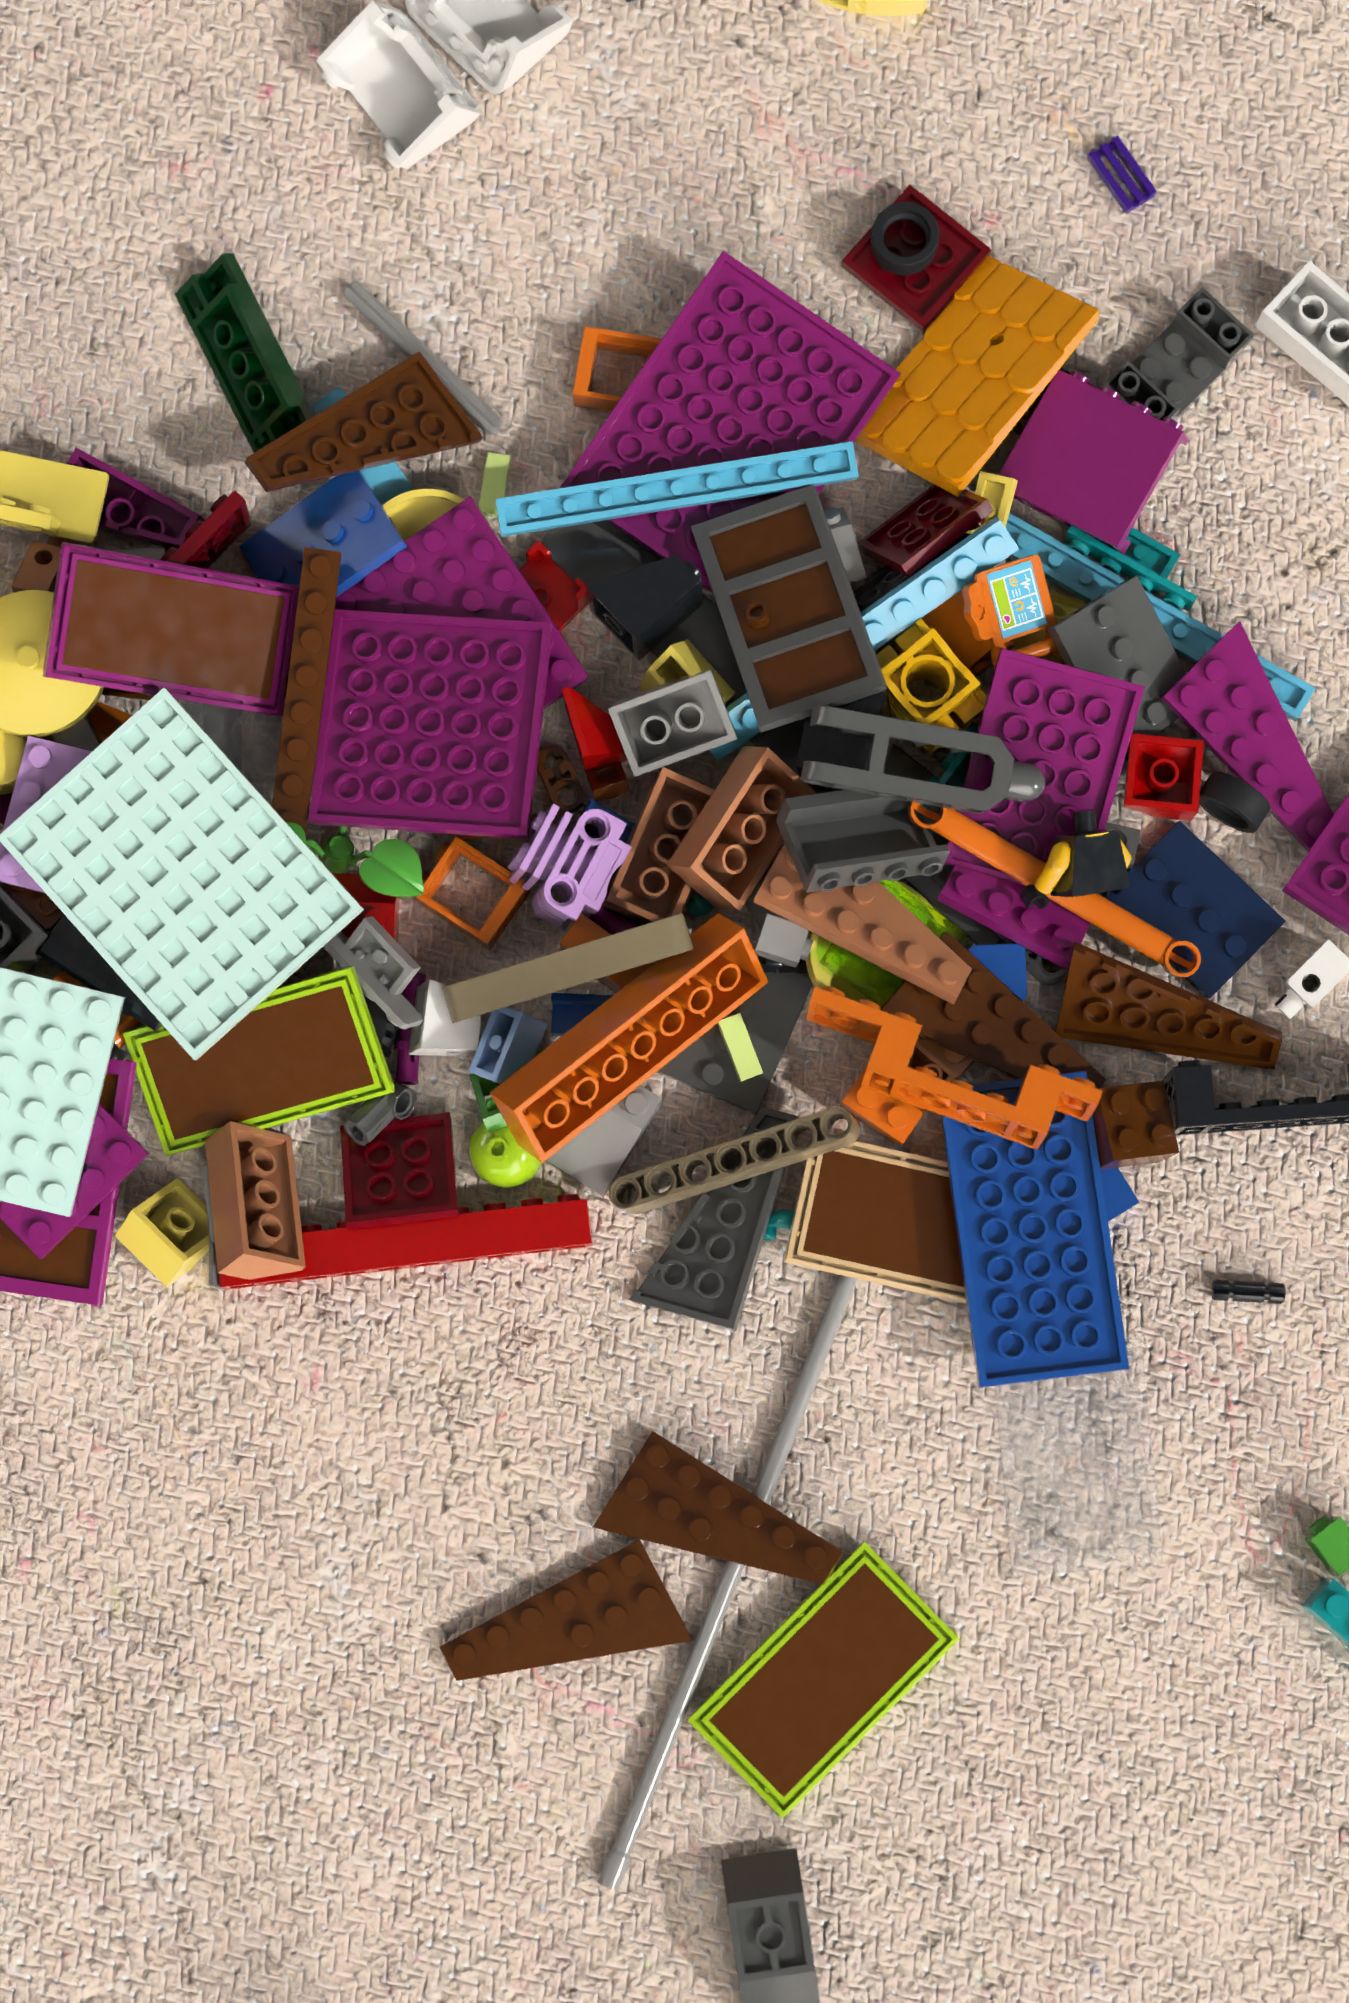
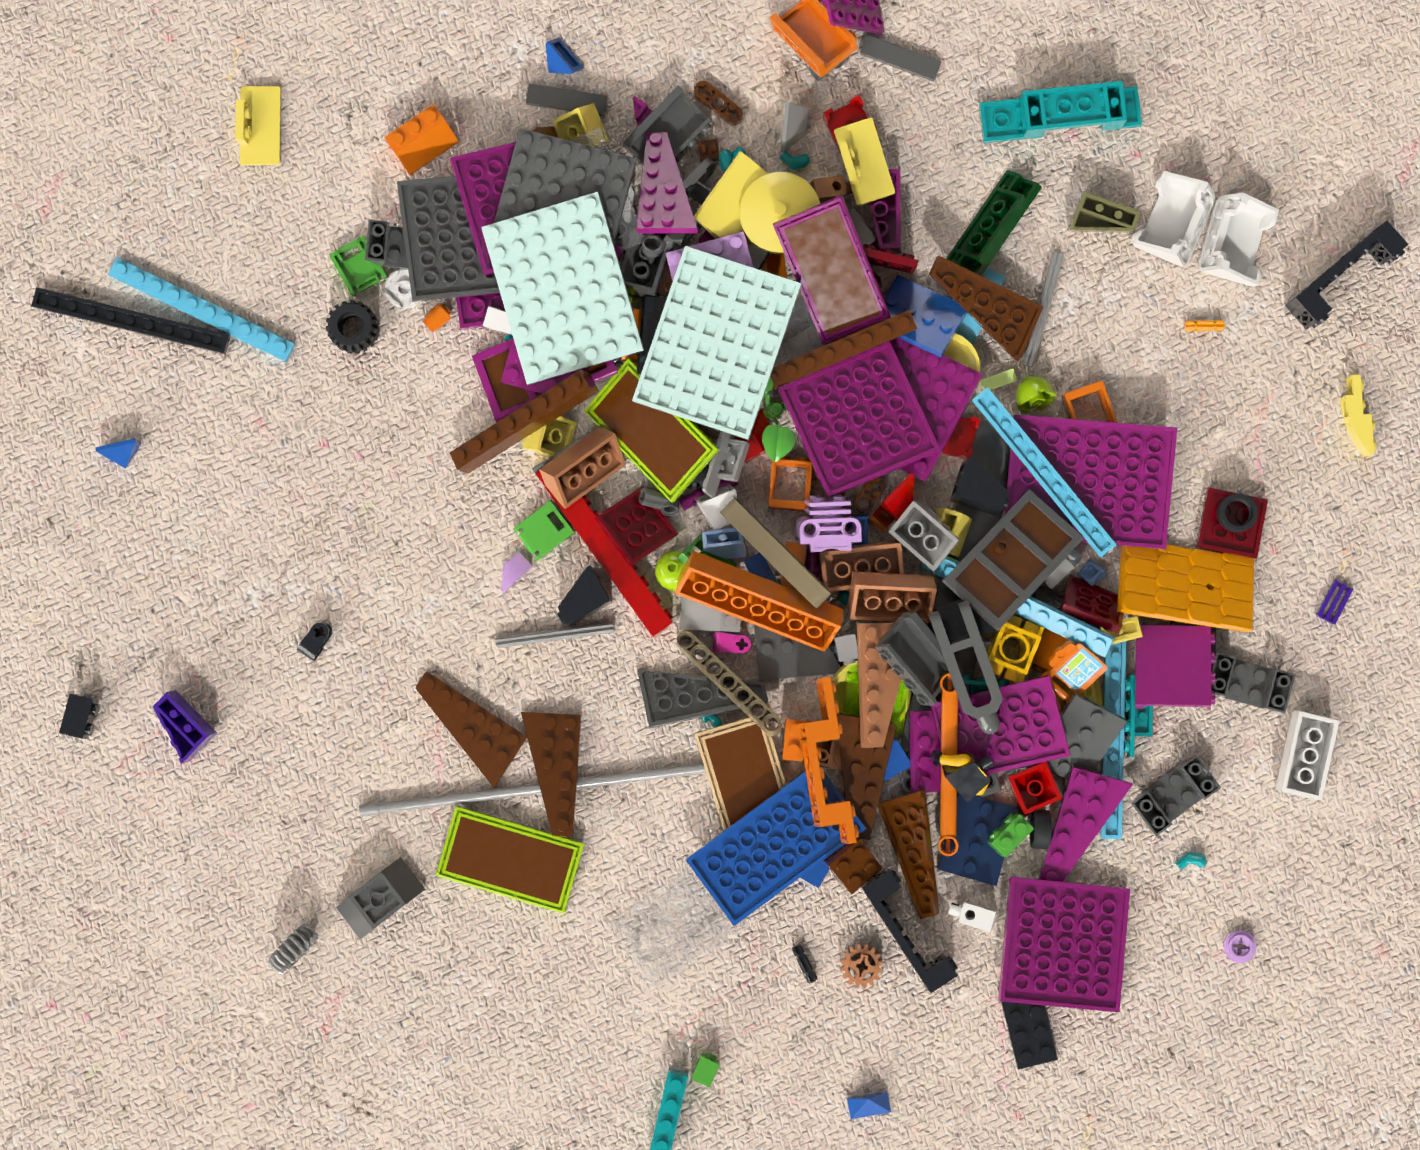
camera: 60 degrees right, 5 degrees up
yellowish green piece [717,1013,763,1082] -> none
none -> black piece [297,622,332,661]
none -> reddish brown brick [449,370,599,474]
none -> light grey axle [495,622,615,648]
none -> lavender slope [501,552,532,594]
none -> bright green container [513,500,576,561]
none -> black slope [557,566,612,627]
none -> dark pink piece [712,632,752,654]
none -> nougat gear [839,943,884,989]
none -> teal bracket [979,81,1142,144]
none -> bright green brick [986,813,1034,858]
none -> lime cylinder [1015,375,1057,413]
none -> olive wedge [1068,191,1141,233]
none -> medium blue slope [1077,559,1108,586]
none -> dark grey slope [1131,755,1221,836]
none -> light orange axle [1184,319,1225,332]

